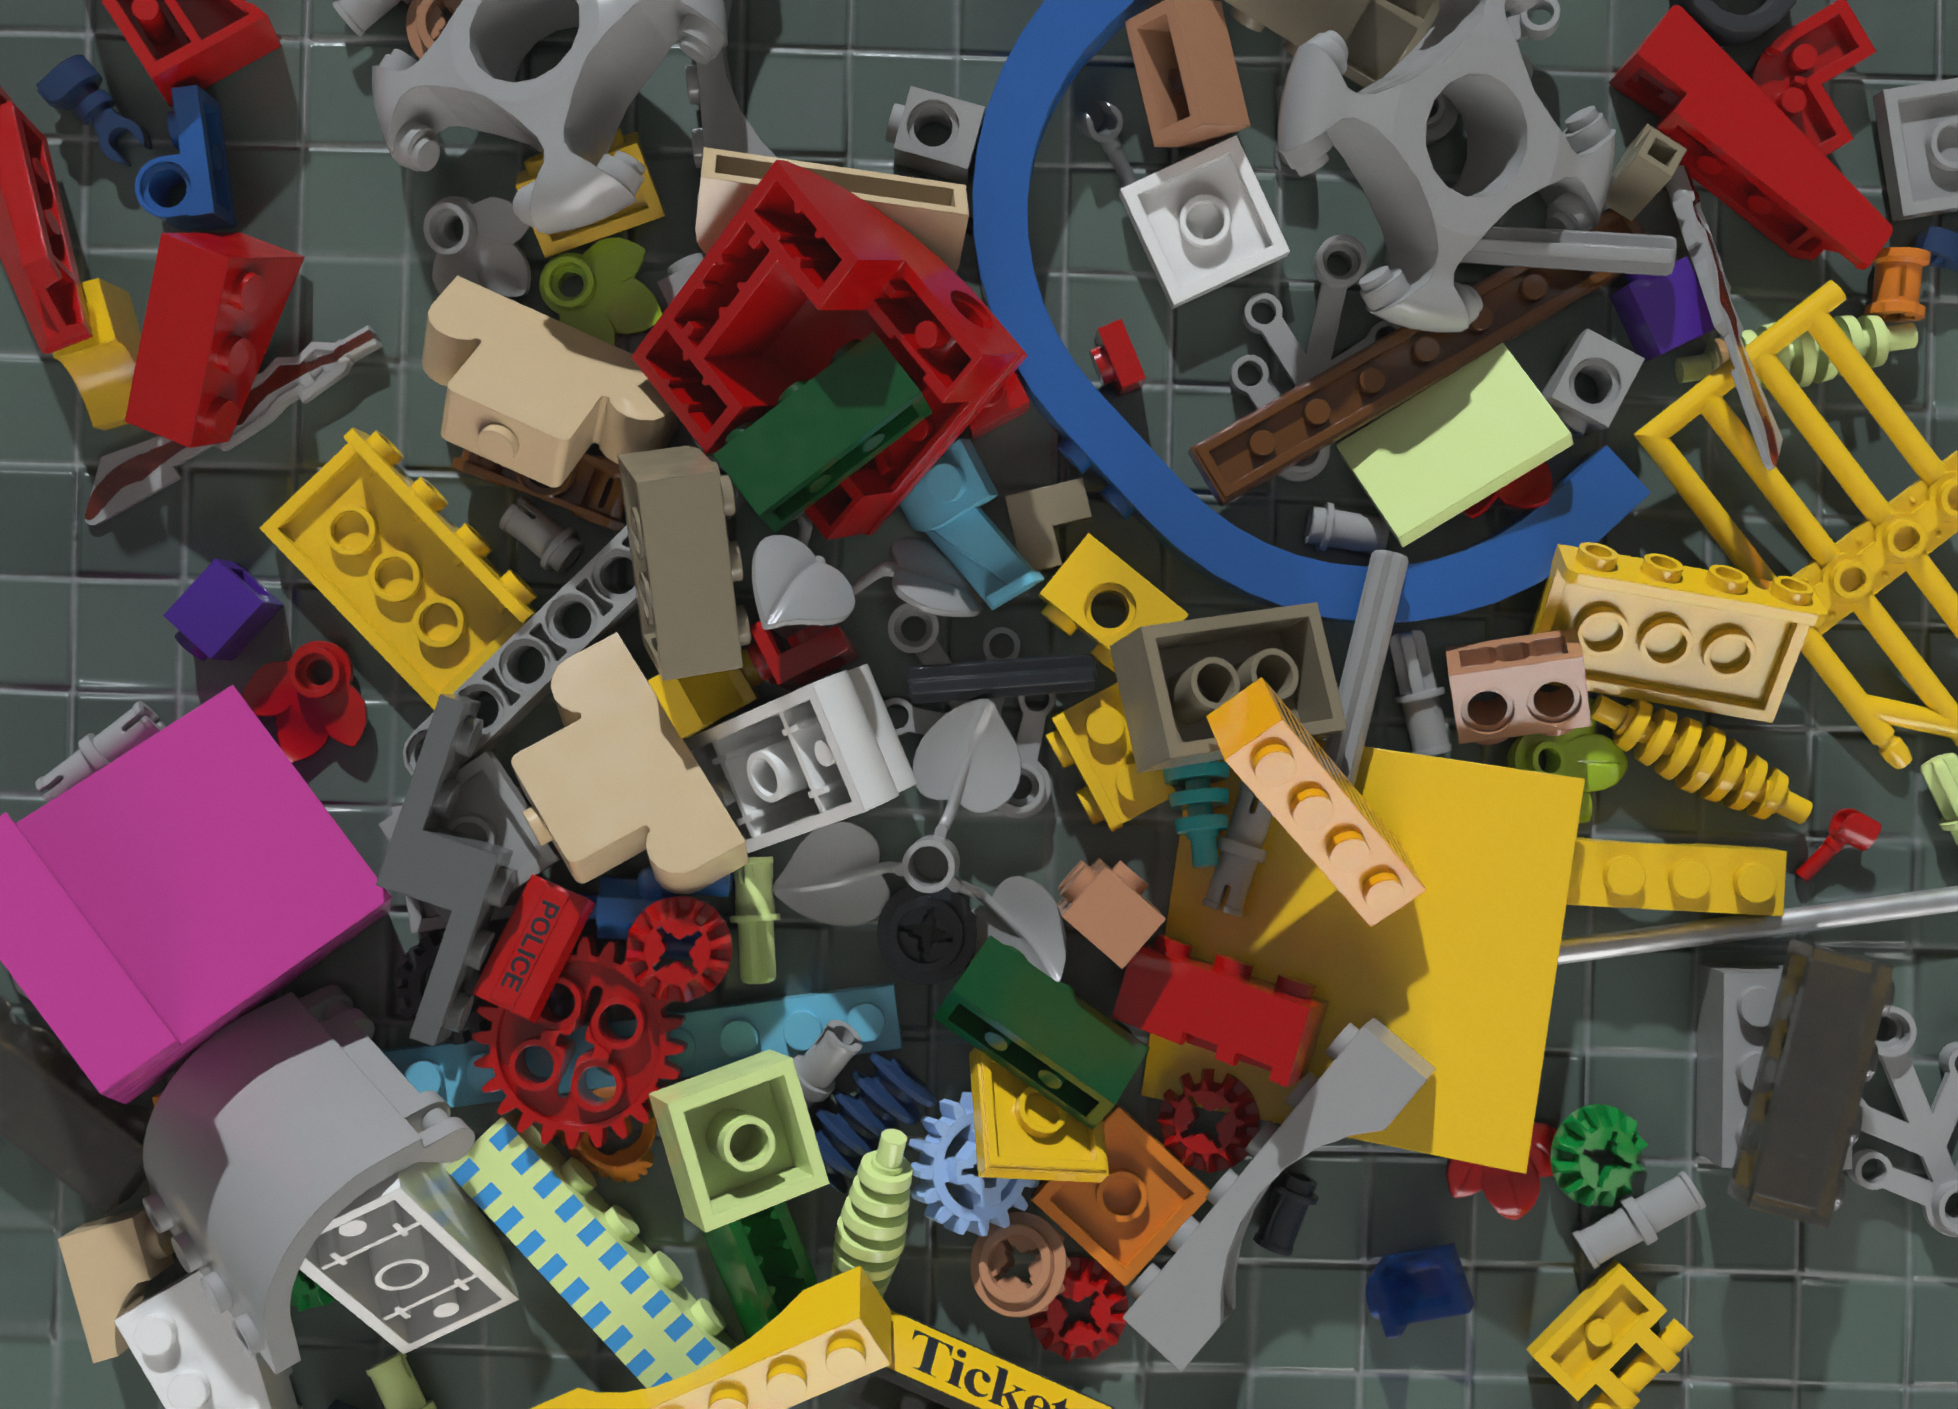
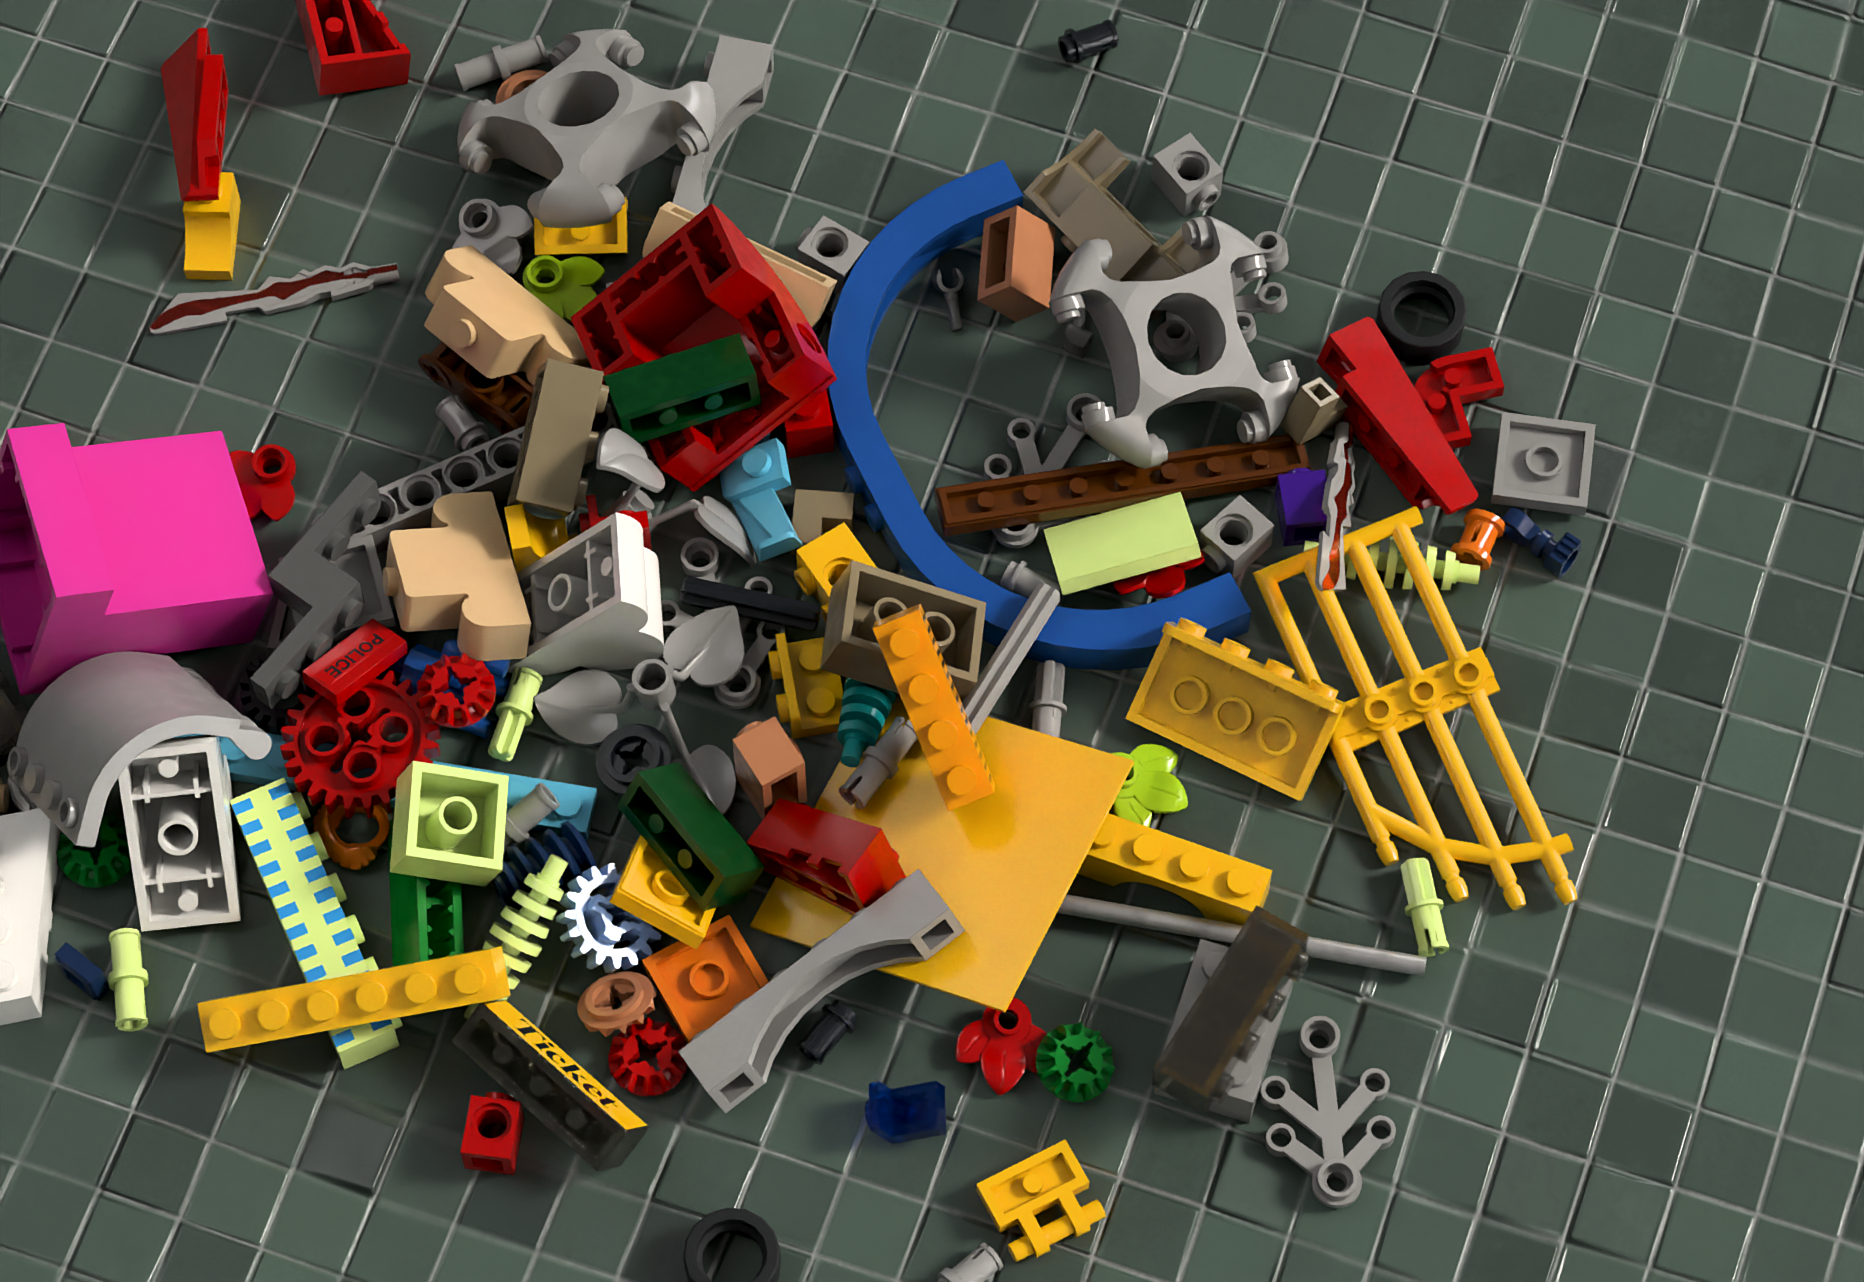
camera: 15 degrees right, 25 degrees down
dark blue piece [36,55,152,167] -> none
red wedge [124,232,305,448] -> none
blue plate [135,85,237,232] -> none
dark purple brick [163,558,284,661] -> none
yellow bracket [260,427,538,711] -> none
red plate [1089,318,1146,397] -> none
white plate [1119,135,1290,309] -> none
red gear [1157,1068,1260,1173] -> none
nougat brick [1445,628,1591,745] -> none
light grey axle [1460,226,1677,276] -> none
light grey pin [1572,1171,1706,1269] -> none
yellow piece [1590,695,1813,824] -> none
red hand [1795,808,1881,883] -> none

